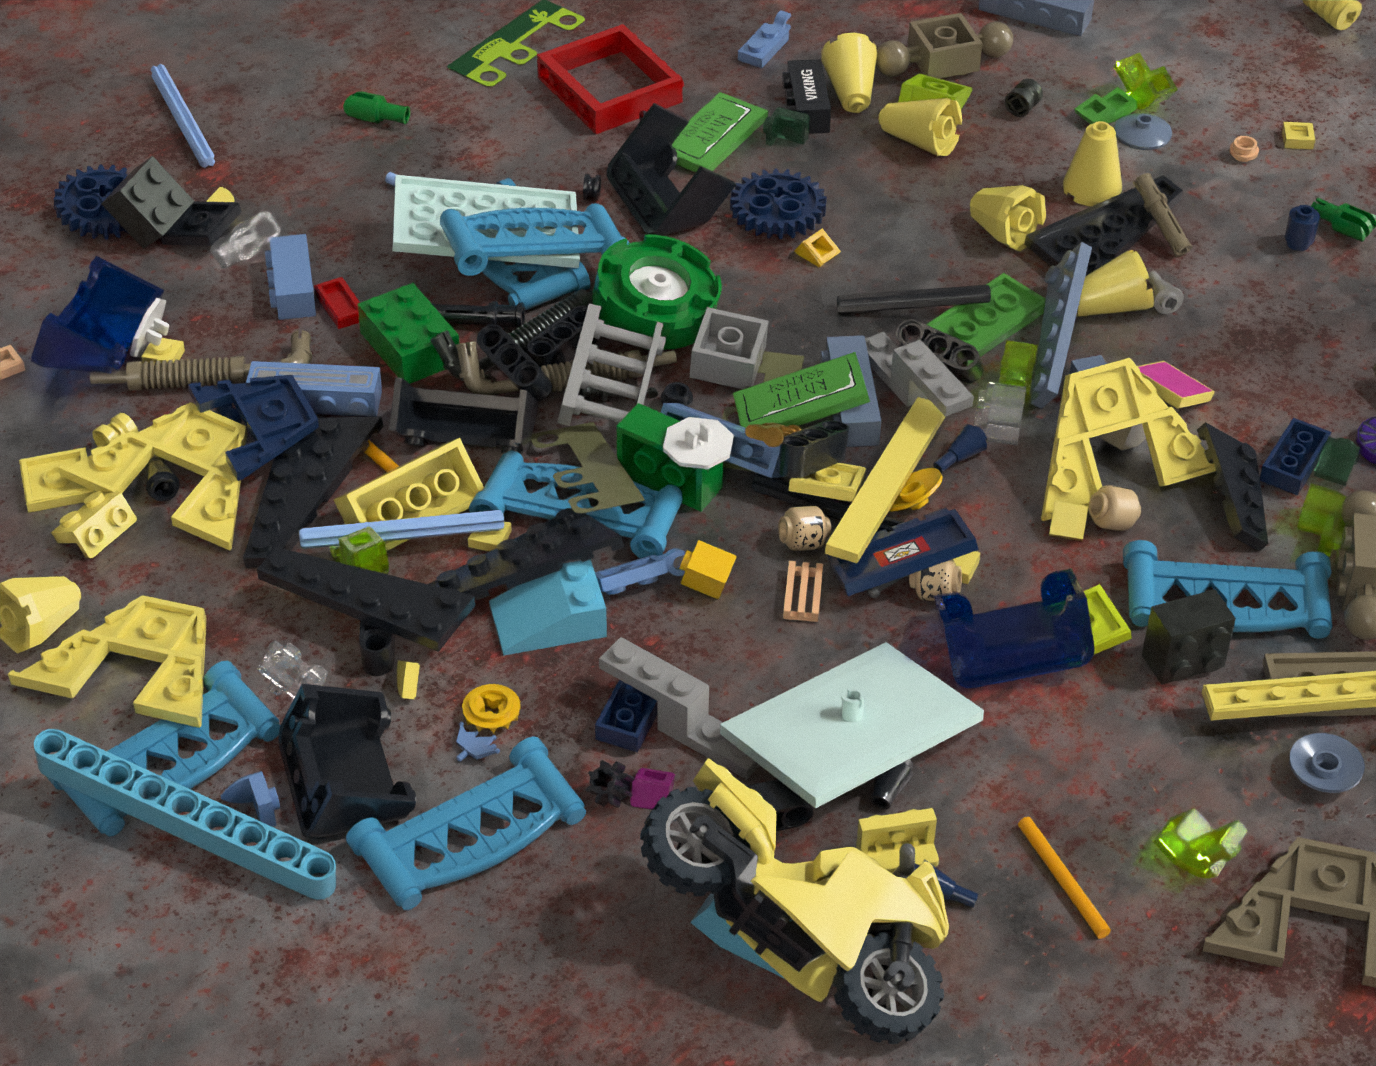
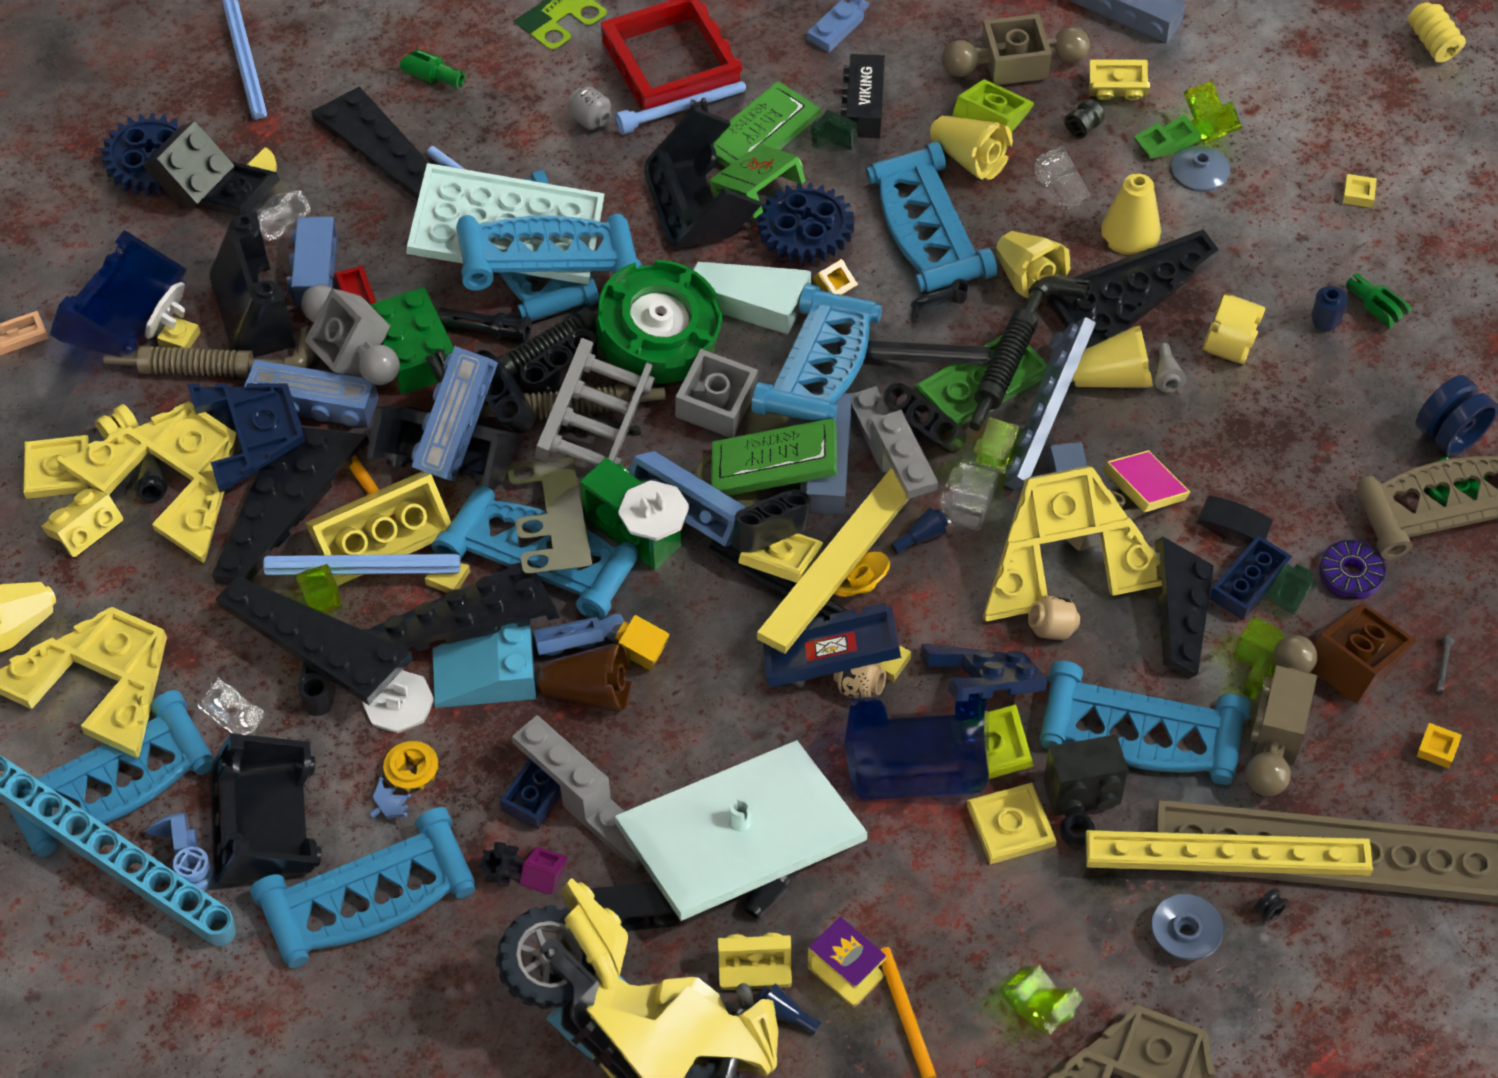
camera: 10 degrees right, 10 degrees up
light yellow tile [397,660,420,699] -> none
black bush [583,173,601,201] -> none
black plate [661,382,693,407] -> none
pearl gold piece [745,422,802,447] -> none
tan head [778,506,831,551] -> none
light nougat tile [783,561,823,622] -> none
light yellow cone [821,32,877,113] -> none
light yellow tile [1049,501,1089,541] -> none
dark tan pin [1133,173,1193,257] -> none
light nougat plate [1229,136,1259,162] -> none
none -> light blue wheel [173,846,214,891]
none -> black windscreen [210,211,296,358]
none -> light grey brick [301,284,400,385]
none -> black wing [311,86,429,201]
none -> white piece [362,670,435,734]
none -> medium blue brick [411,346,498,482]
none -> reddish brown cone [535,643,632,711]
none -> light grey head [568,86,611,130]
none -> light blue piece [615,81,746,135]
none -> light aqua slope [694,262,811,335]
none -> bright green panel [709,144,806,218]
none -> dark azure piece [752,284,883,422]
none -> piece [808,917,886,1007]
none -> dark azure piece [866,141,997,293]
none -> black piece [911,279,968,319]
none -> dark blue wing [920,644,1047,701]
none -> light yellow tile [967,782,1057,865]
none -> pearl dark grey piece [969,274,1091,431]
none -> clear plate [1034,146,1091,211]
none -> black plate [1060,813,1095,847]
none -> light yellow bracket [1089,60,1150,100]
none -> black slope [1197,495,1273,545]
none -> light yellow brick [1203,293,1266,365]

